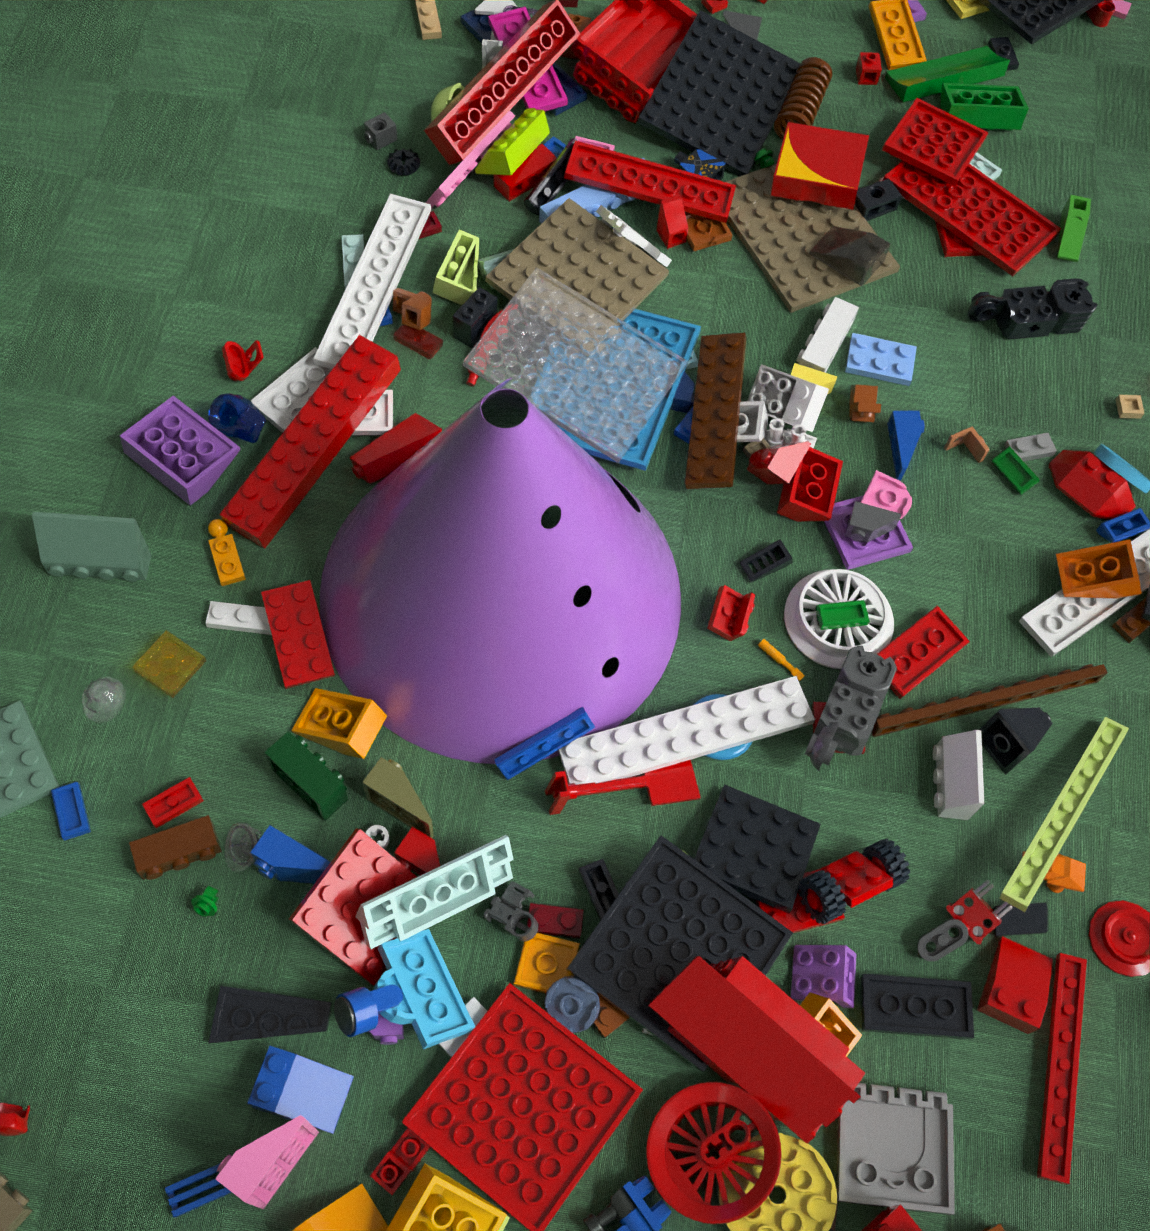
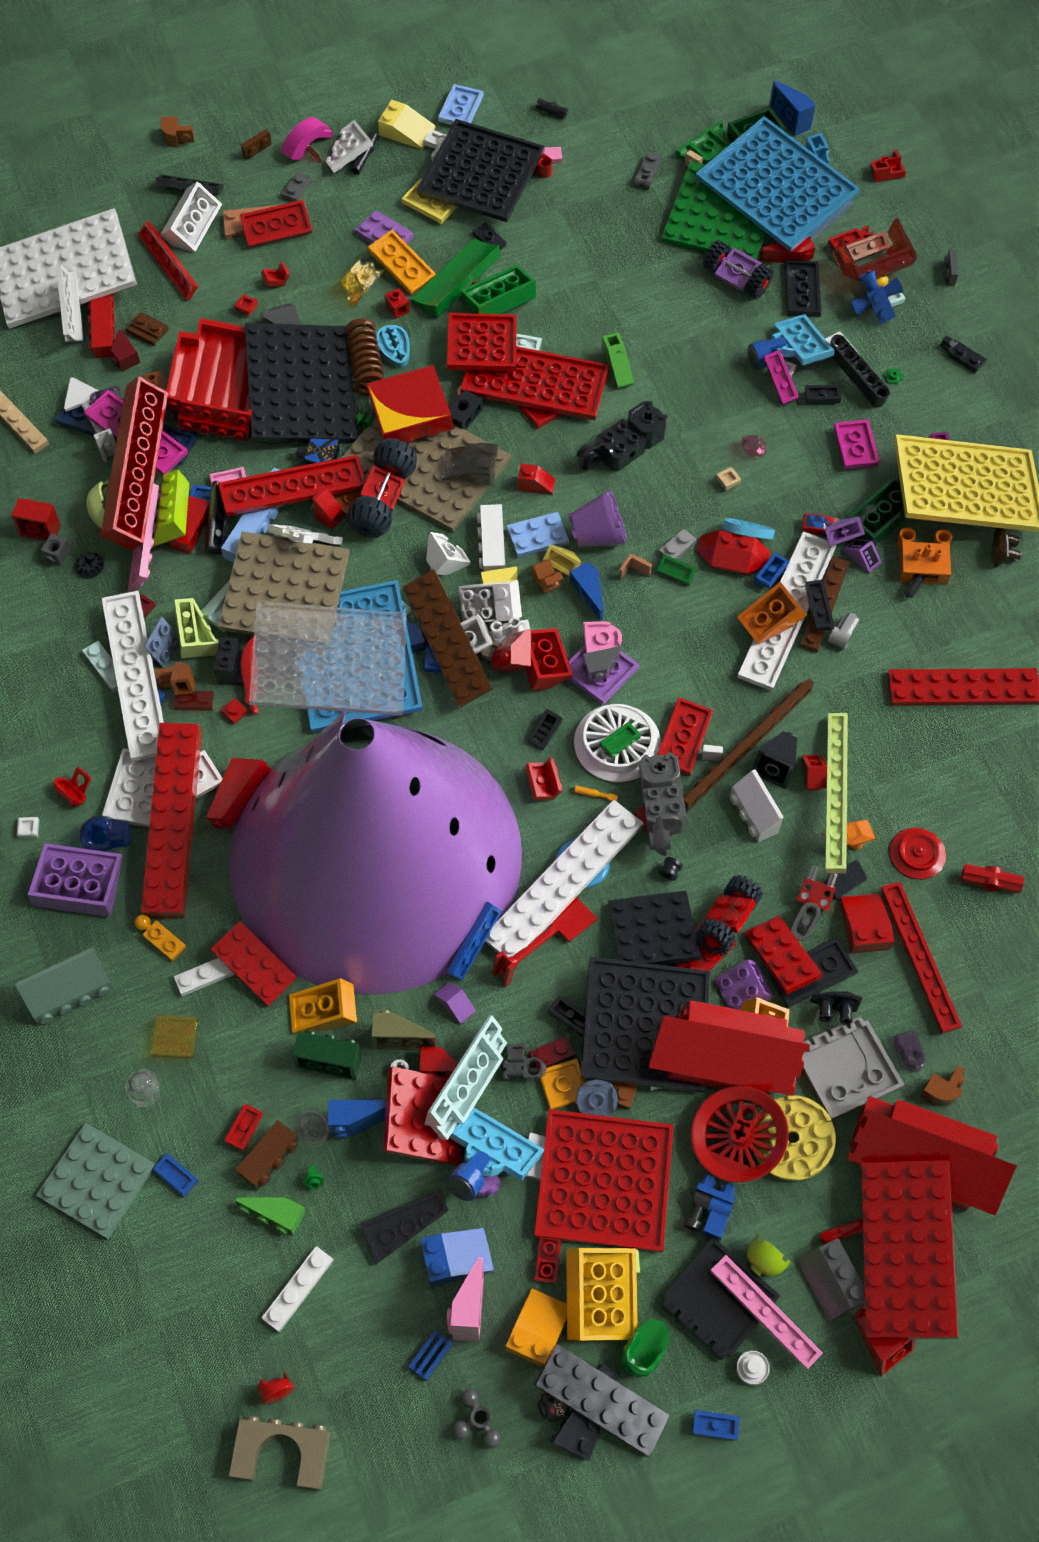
camera: 25 degrees left, 0 degrees up
none -> red brick [11,498,61,541]
none -> white tile [17,817,39,838]
none -> sand blue hinge [144,616,179,668]
none -> red plate [221,698,248,725]
none -> bright green slope [235,1197,306,1235]
none -> white plate [262,1246,334,1333]
none -> clear yellow piece [339,260,384,307]
none -> black plate [348,438,417,538]
none -> medium azure piece [377,325,410,368]
none -> white slope [426,532,471,576]
none -> medium lavender slope [434,982,476,1025]
none -> red slope [518,463,555,495]
none -> light yellow slope [542,545,581,576]
none -> medium lavender cone [568,491,627,548]
none -> black wheel [659,857,683,881]
none -> white tile [702,745,723,761]
none -> red plate [745,915,822,995]
none -> red slope [802,754,827,791]
none -> black connector [810,991,863,1025]
none -> clear purple piece [894,1029,926,1072]

